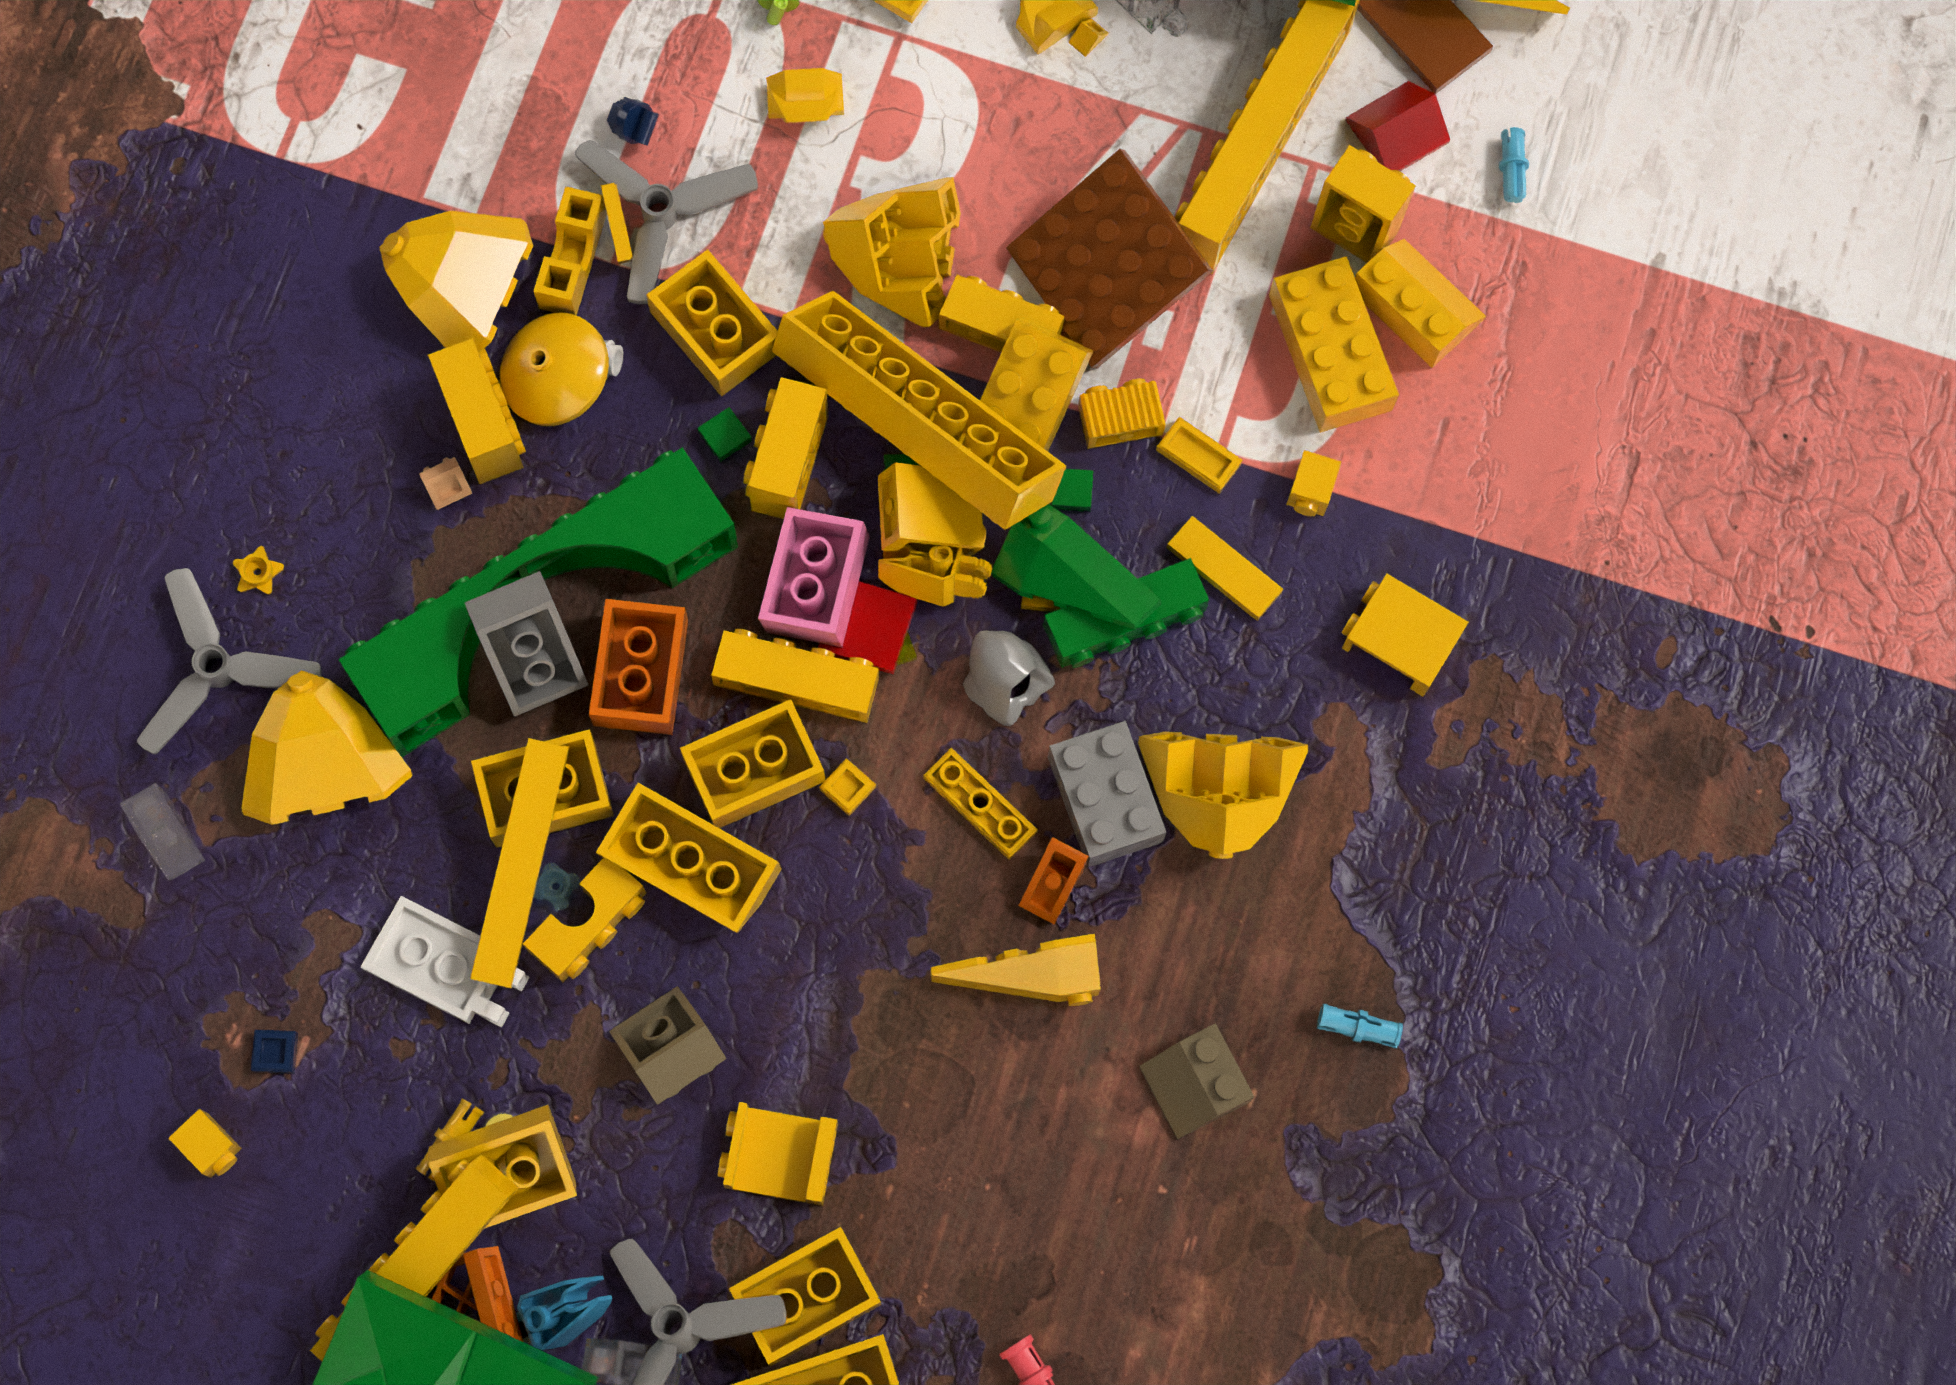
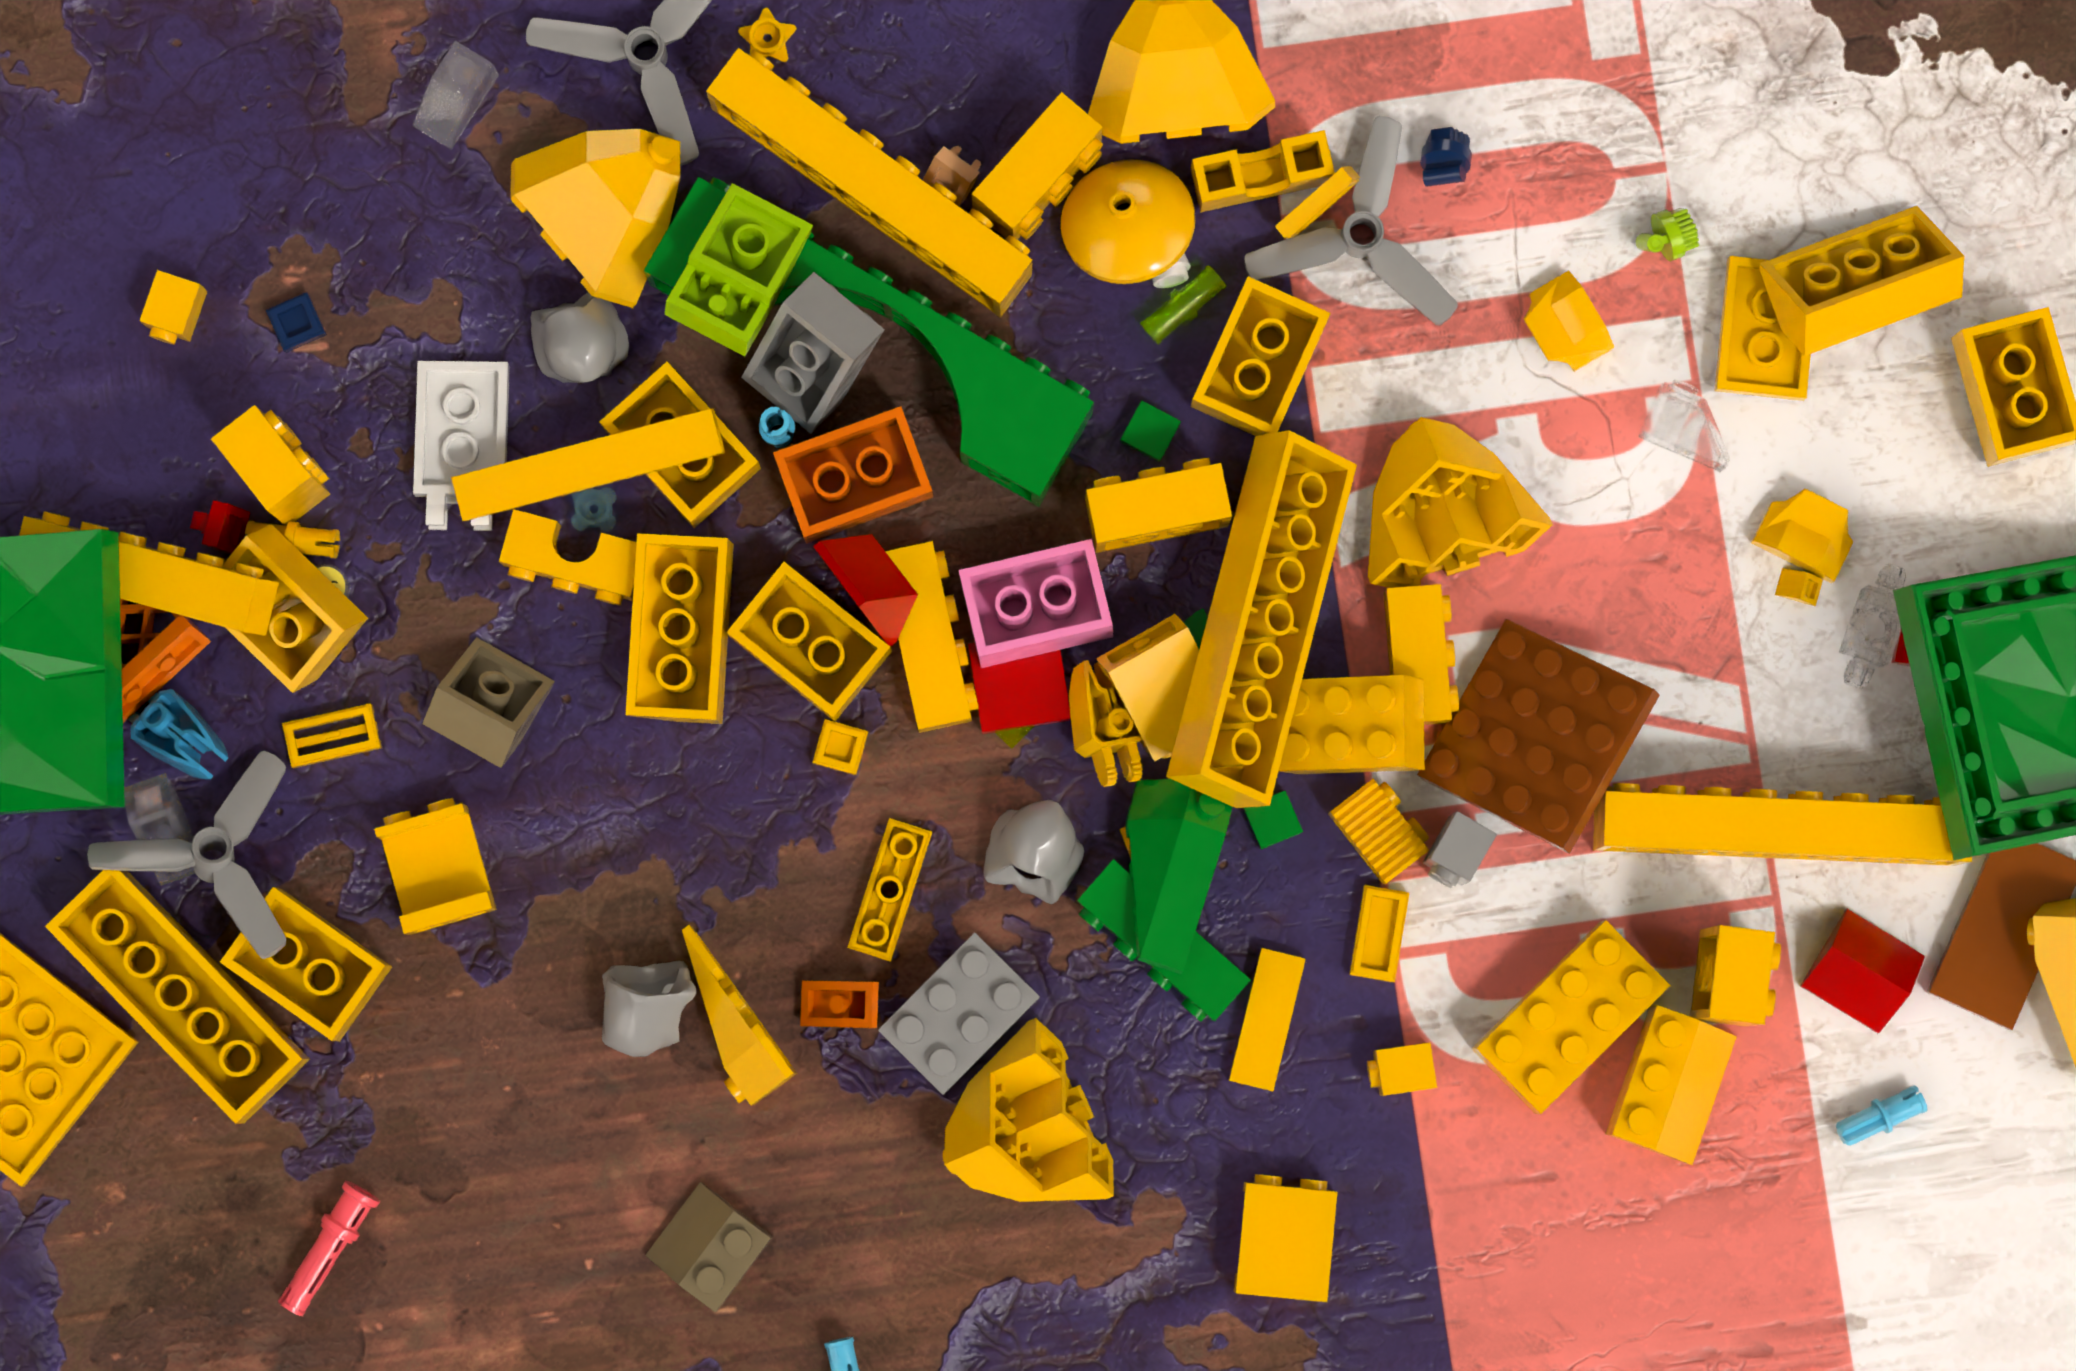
camera: 65 degrees right, 10 degrees up
none -> red tile [190,500,250,554]
none -> yellow brick [211,405,330,525]
none -> yellow tile [282,703,382,768]
none -> light grey piece [530,292,629,383]
none -> light grey piece [602,961,696,1057]
none -> lime slope [664,183,813,356]
none -> yellow brick [706,48,1032,318]
none -> medium azure pin [759,407,795,448]
none -> red slope [813,534,918,647]
none -> clear neon green pin [1140,265,1227,345]
none -> light grey brick [1423,811,1497,888]
none -> clear slope [1638,380,1731,472]

